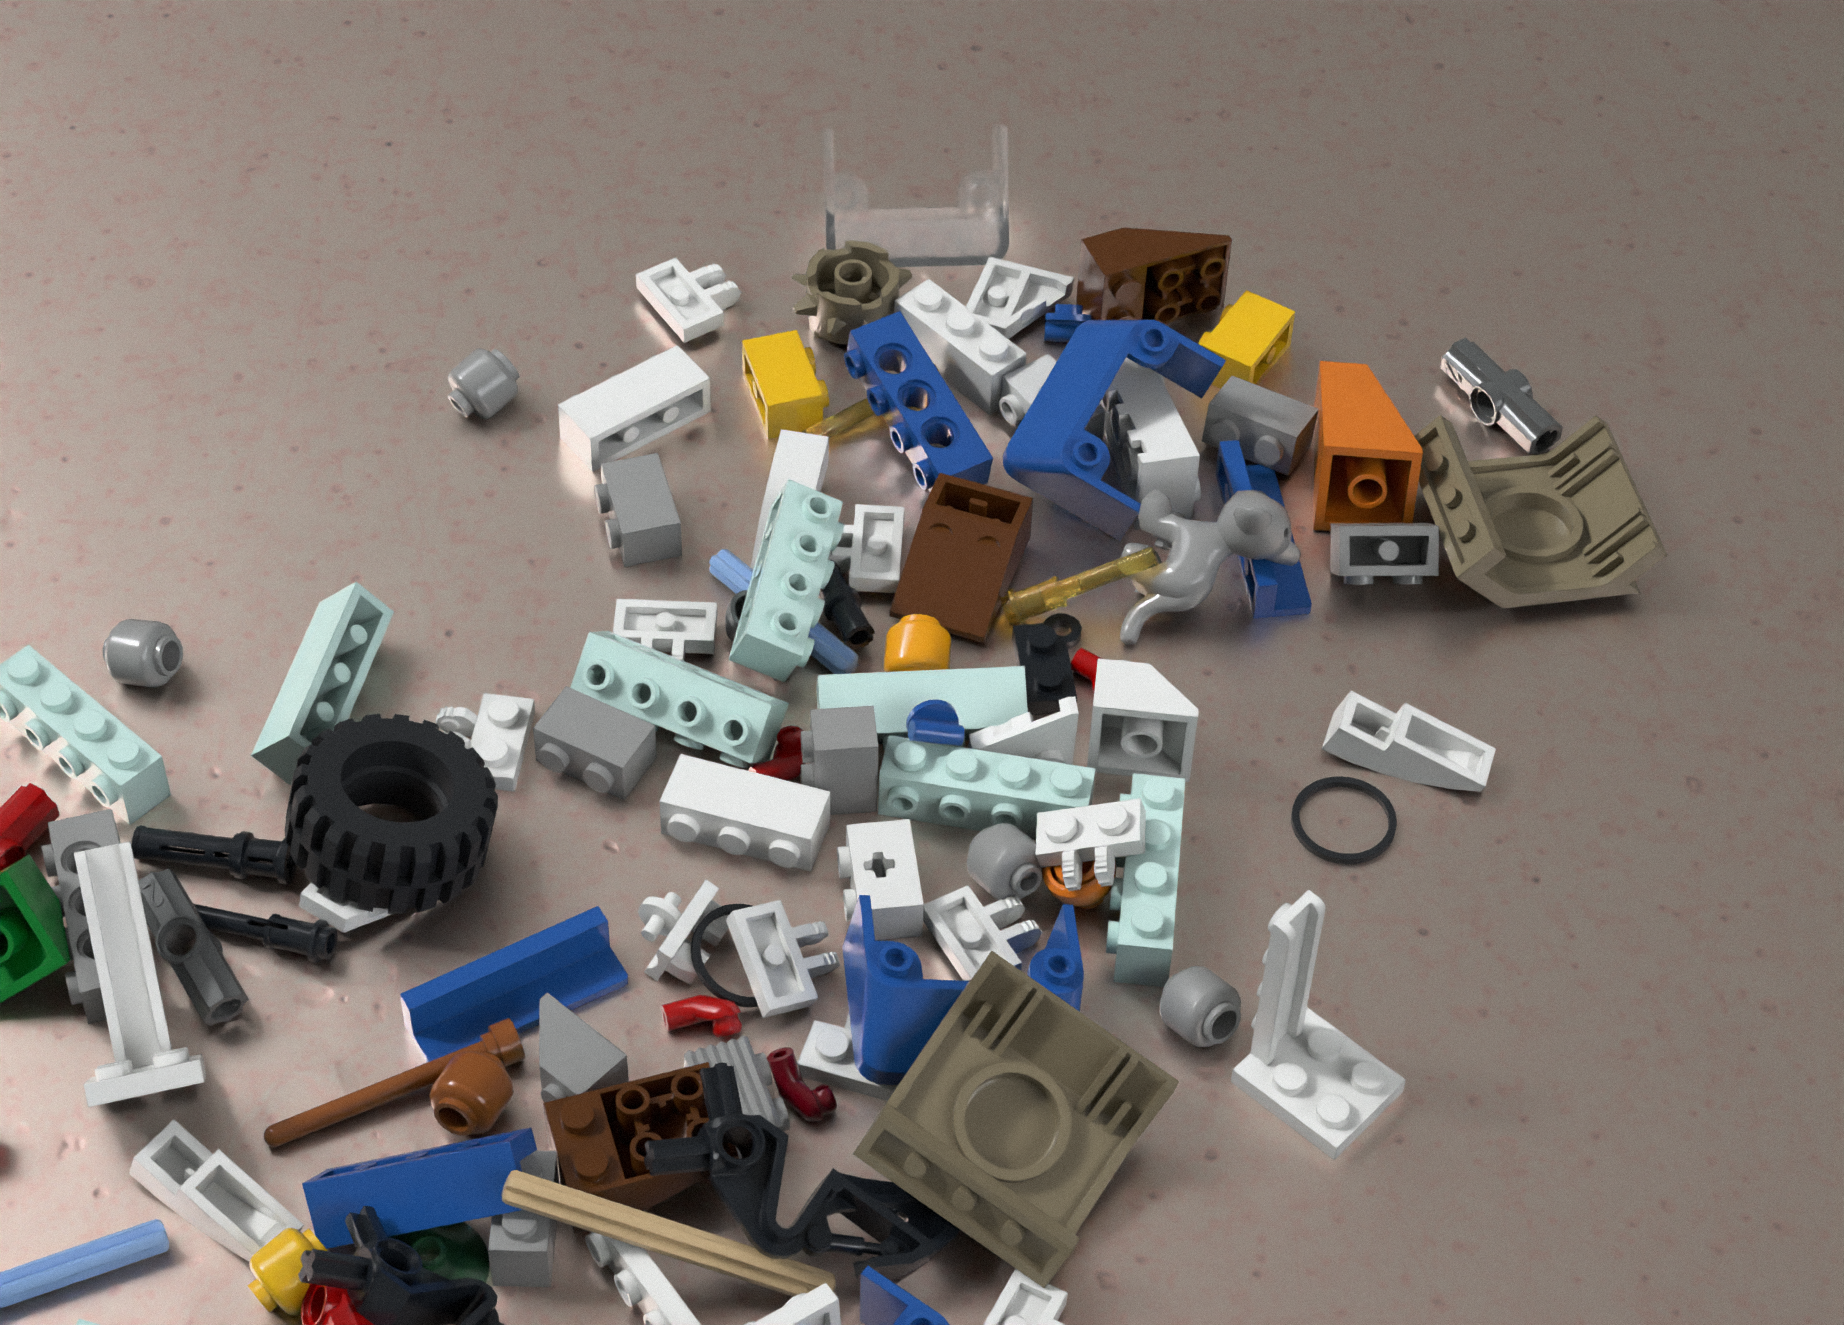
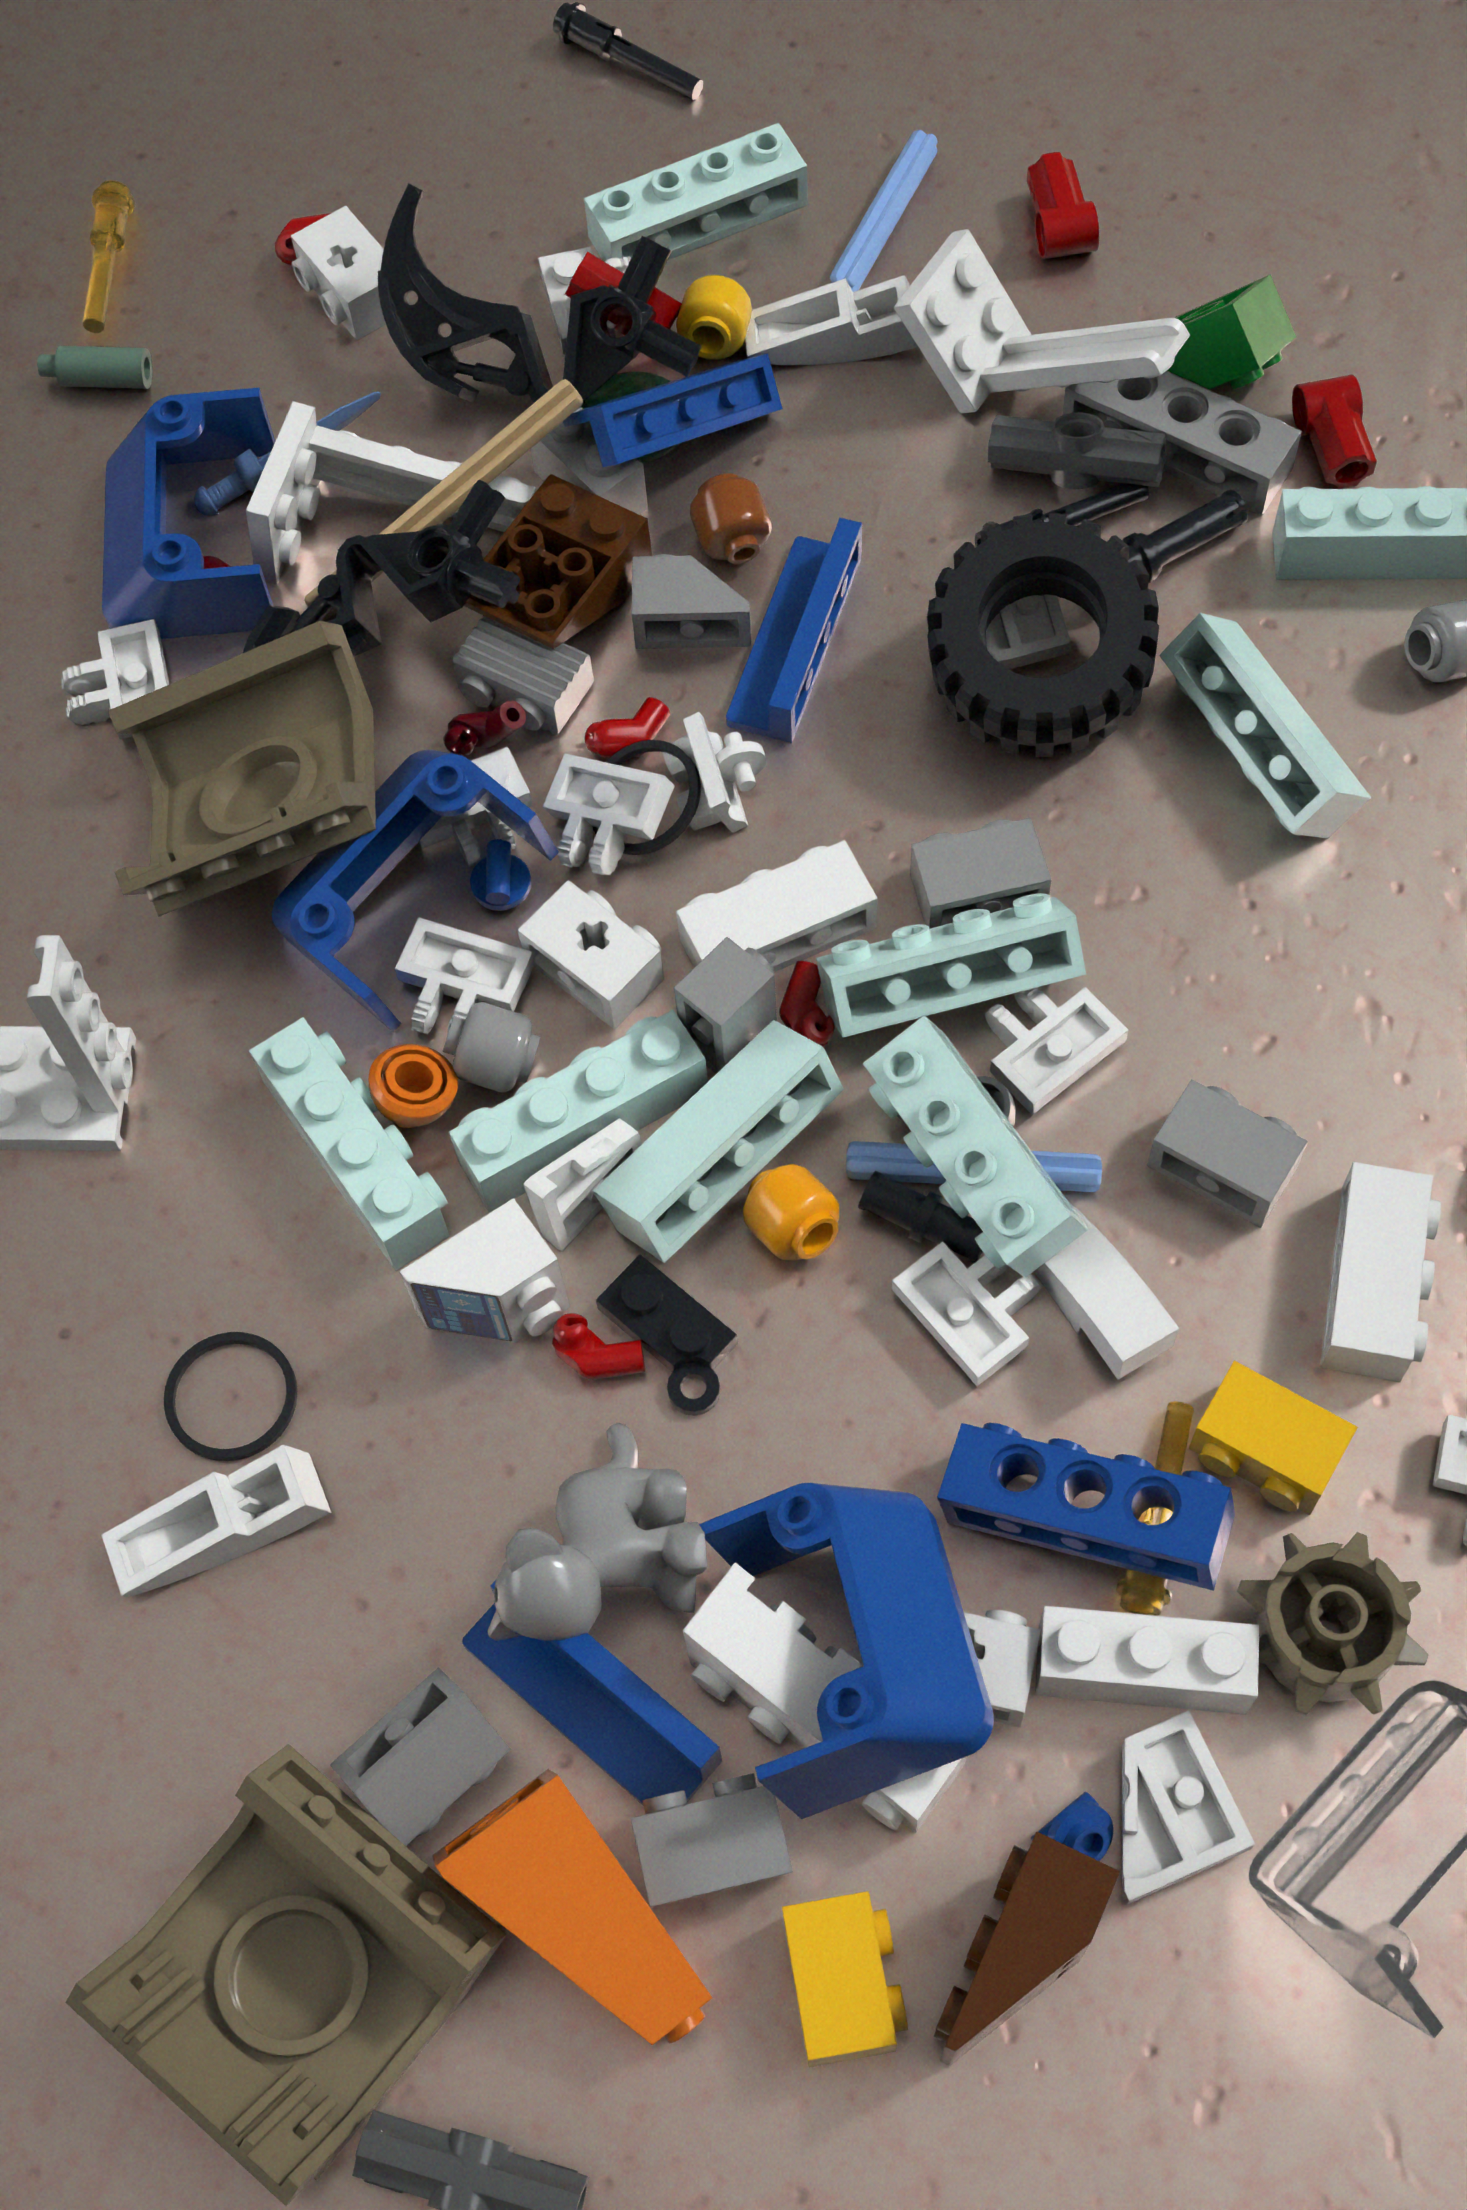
camera: 145 degrees right, 15 degrees up
dark orange piece [264,1018,525,1147] -> none
white hinge [435,693,535,792] -> none
reddish brown slope [889,473,1033,643] -> none
blue plate [906,699,964,746] -> none
clear yellow pin [1001,546,1159,625] -> none
white hinge [1035,798,1146,891] -> none
light grey head [1160,966,1241,1047] -> none

